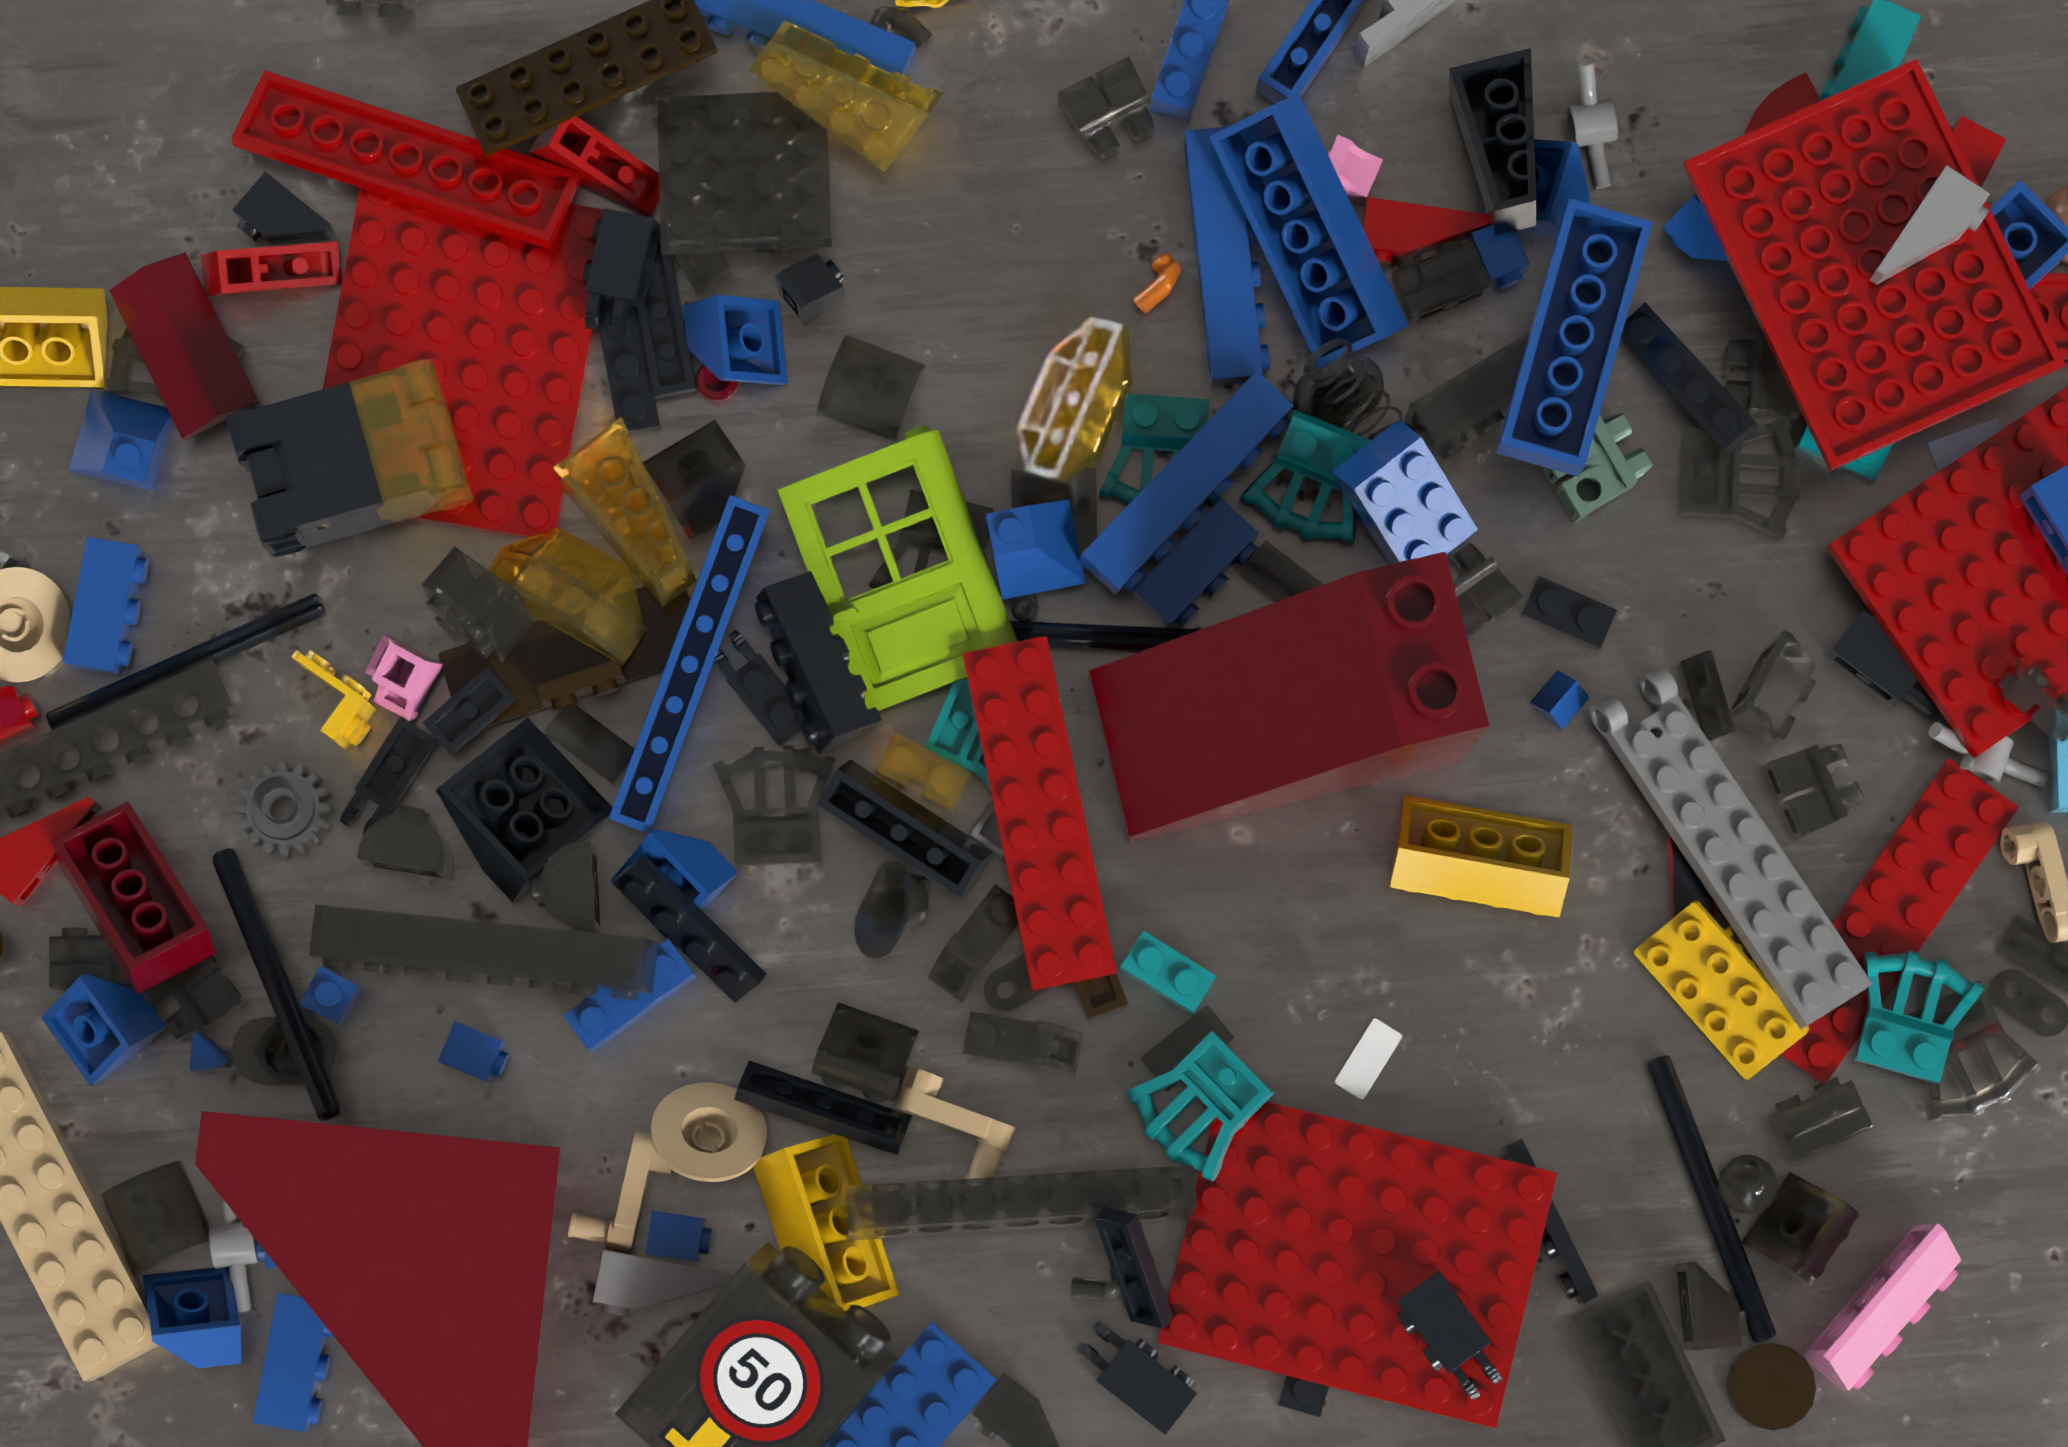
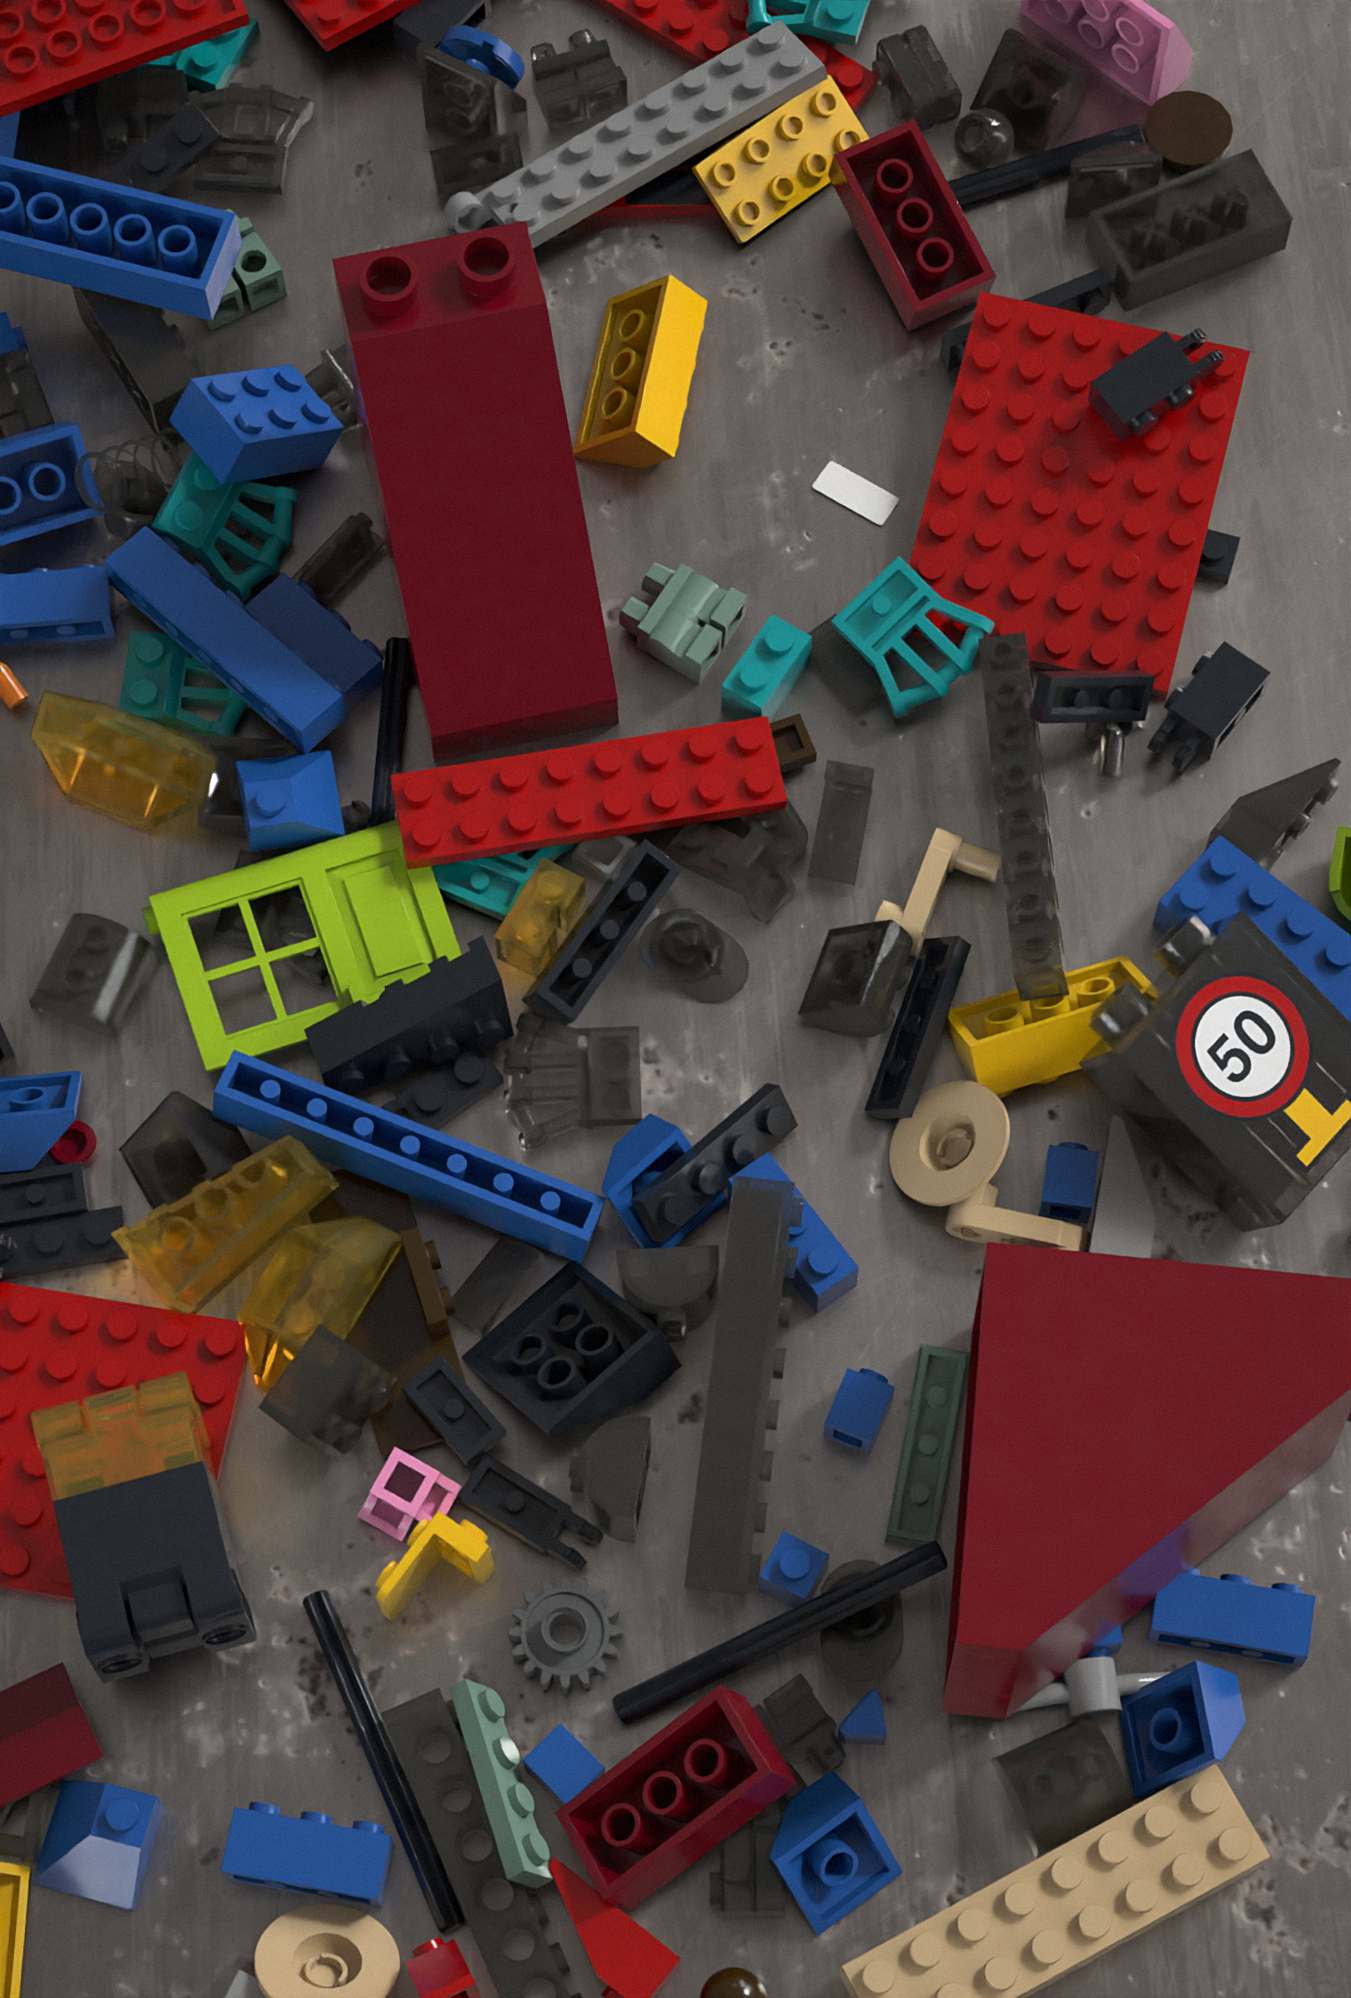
camera: 85 degrees left, 15 degrees down
none -> blue tile [439,25,525,92]
none -> sand green plate [449,1679,553,1889]
none -> blue brick [523,1723,606,1807]
none -> sand green hips [619,563,747,685]
none -> dark red brick [828,119,996,331]
none -> sand green tile [885,1343,970,1548]

